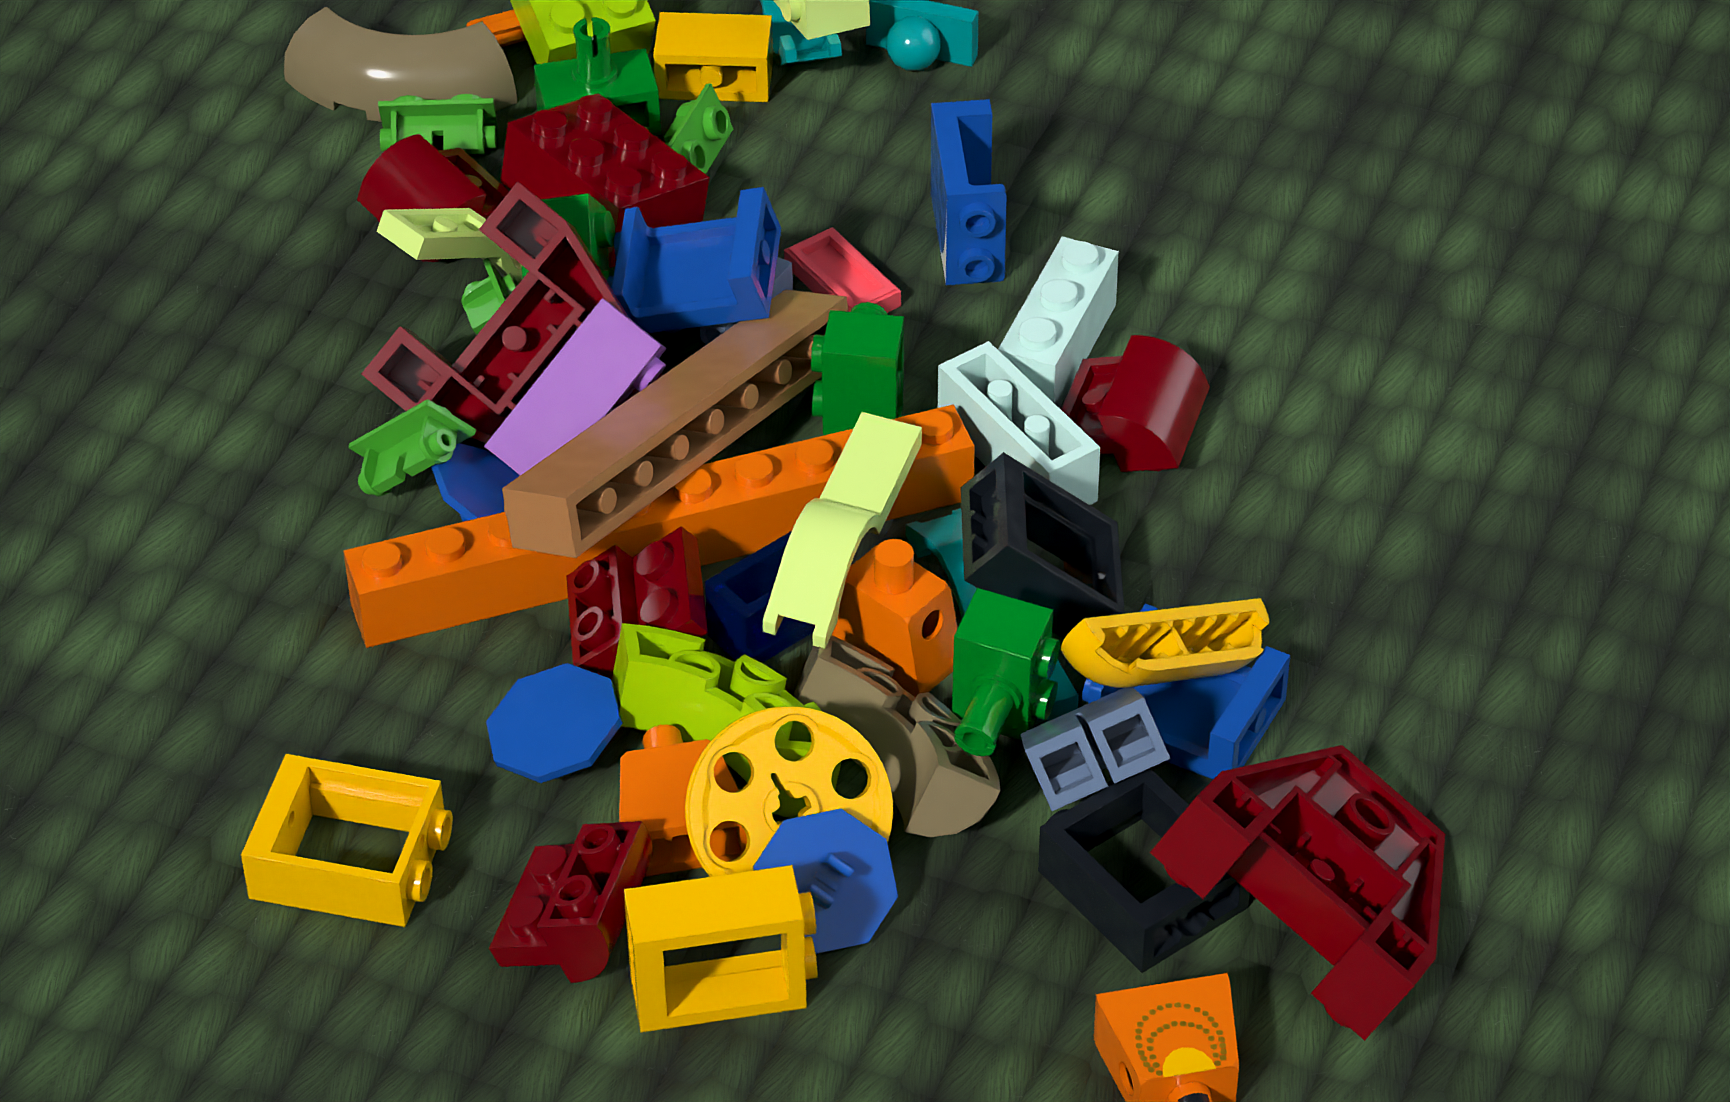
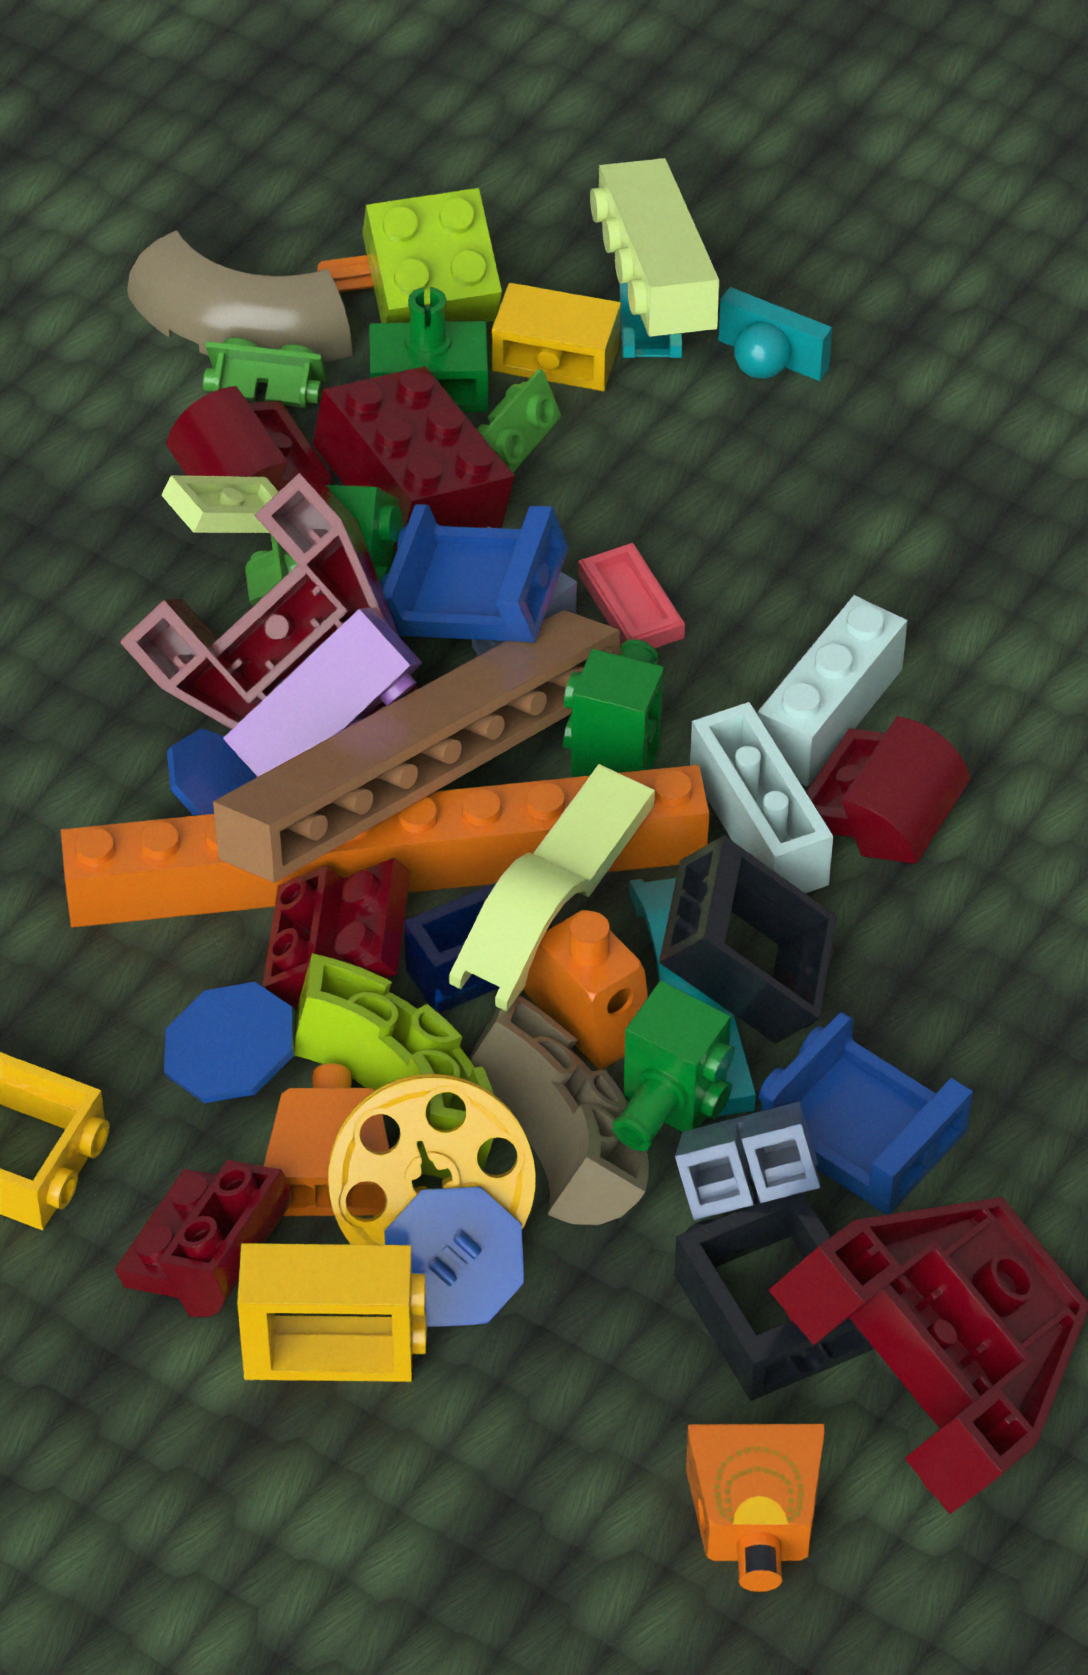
camera: 10 degrees right, 5 degrees up
bright green hinge [349,399,476,497] -> none
blue panel [930,99,1007,285] -> none
yellow brick [1061,598,1269,688] -> none

